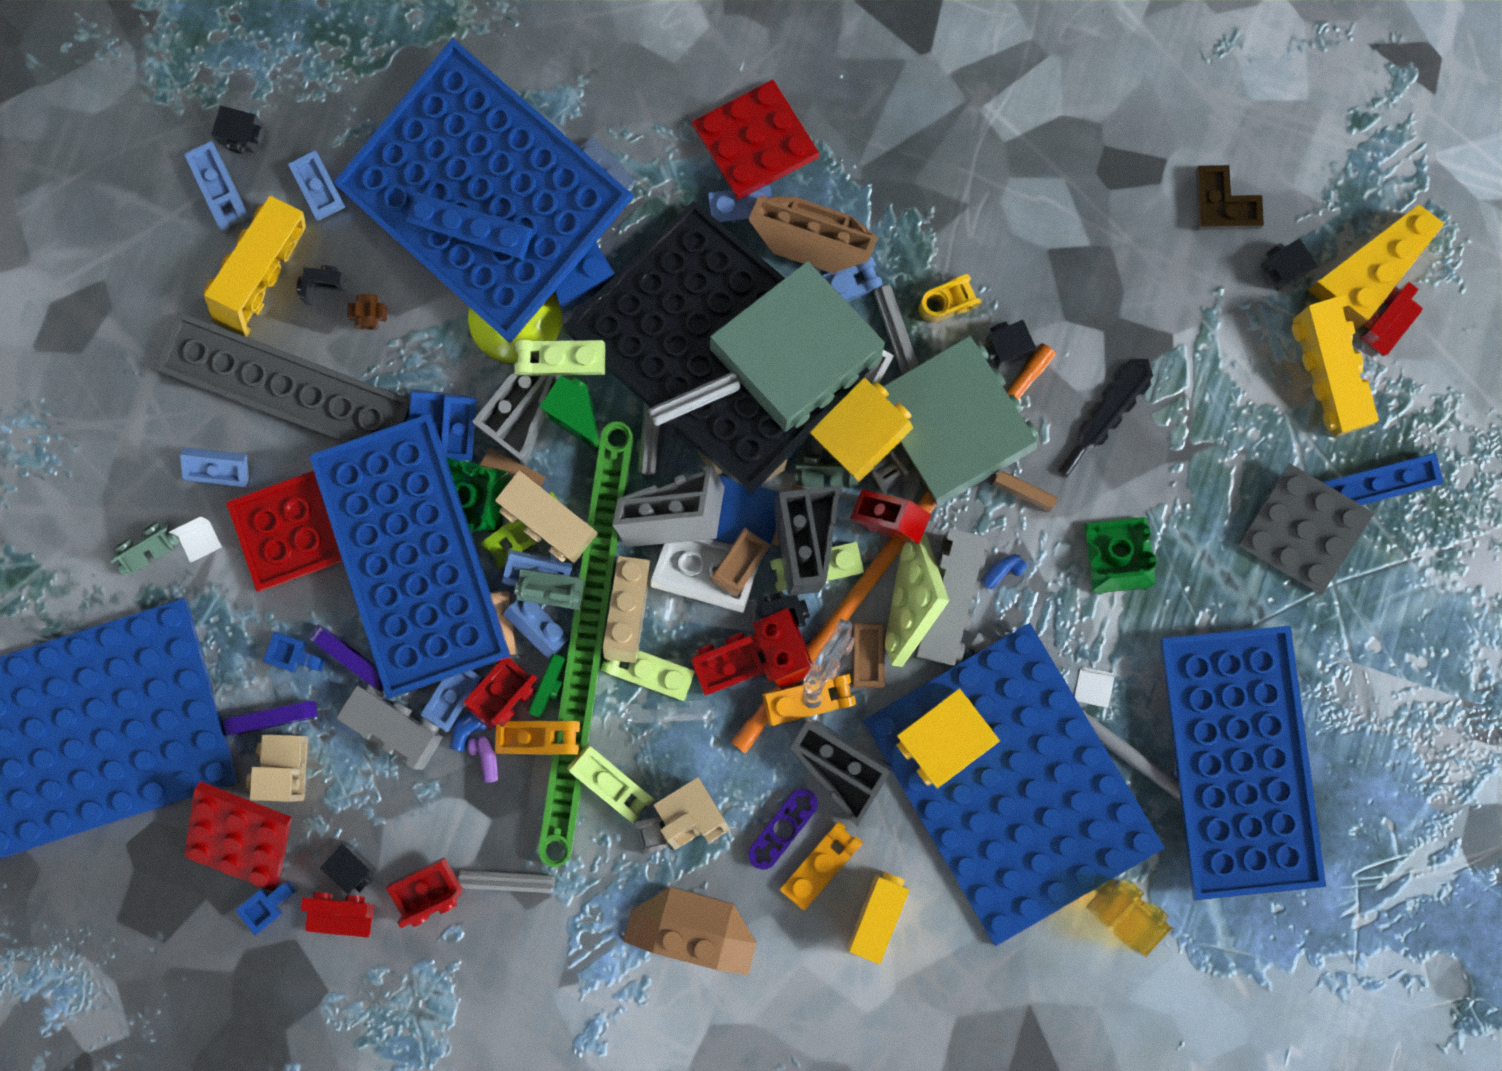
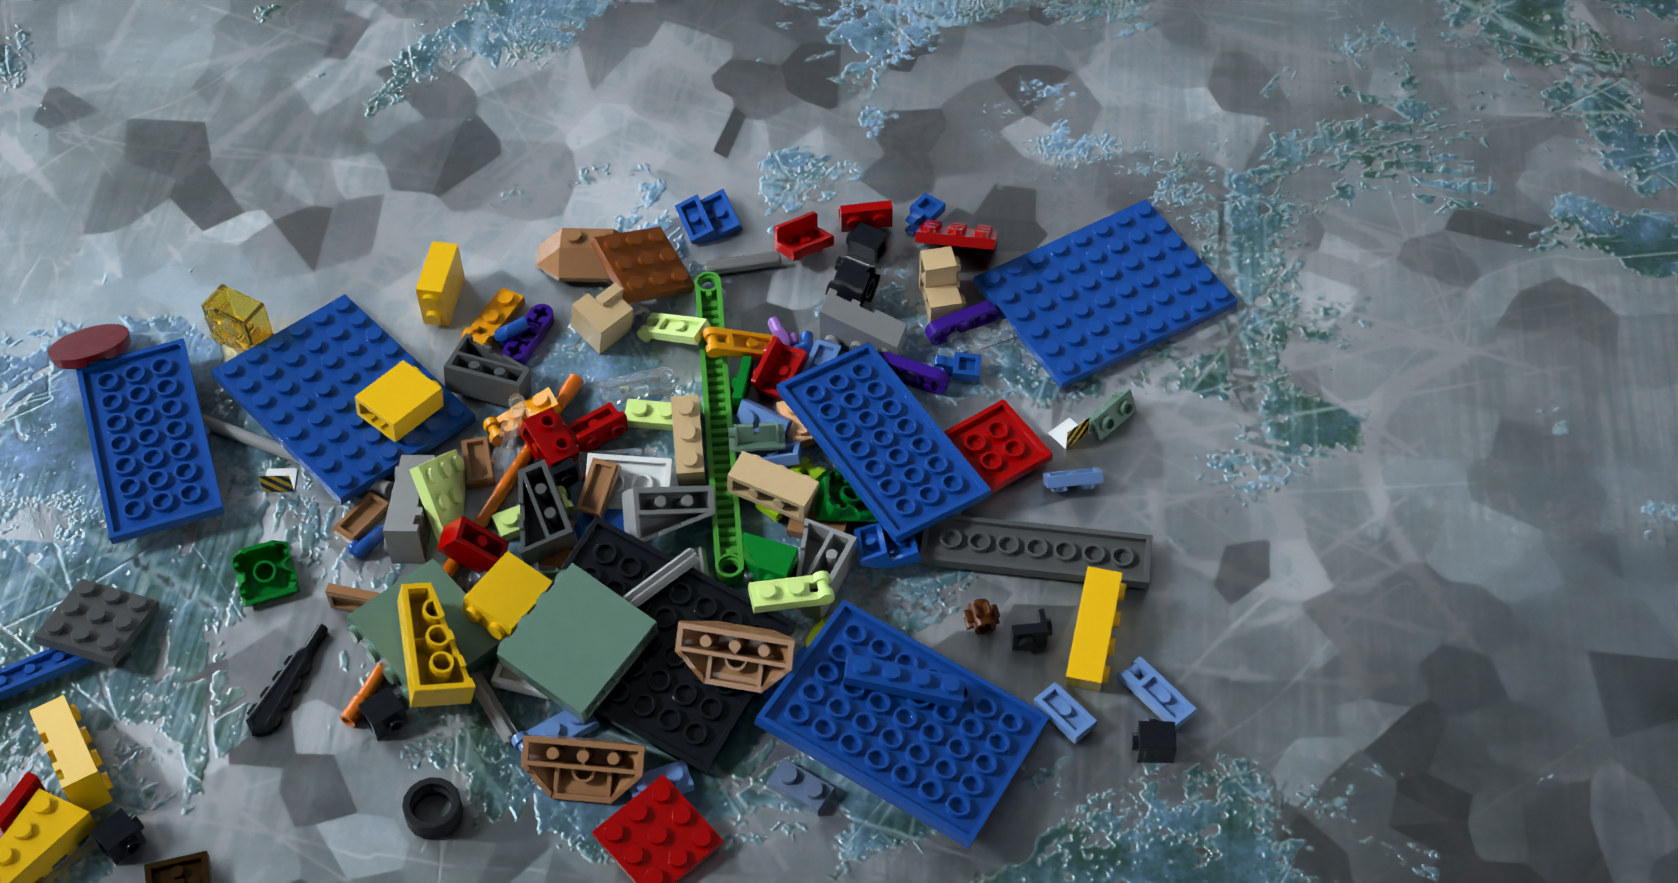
camera: 165 degrees right, 30 degrees down
yellow piece [918,274,982,324] -> none
none -> dark red tile [48,324,131,369]
none -> medium nougat tile [332,491,389,544]
none -> yellow wedge [397,582,476,708]
none -> black tyre [402,777,464,839]
none -> blue arm [494,316,530,346]
none -> dark orange plate [591,226,695,304]
none -> blue slope [675,189,743,244]
none -> medium nougat wedge [675,621,796,693]
none -> black brick [826,253,881,309]

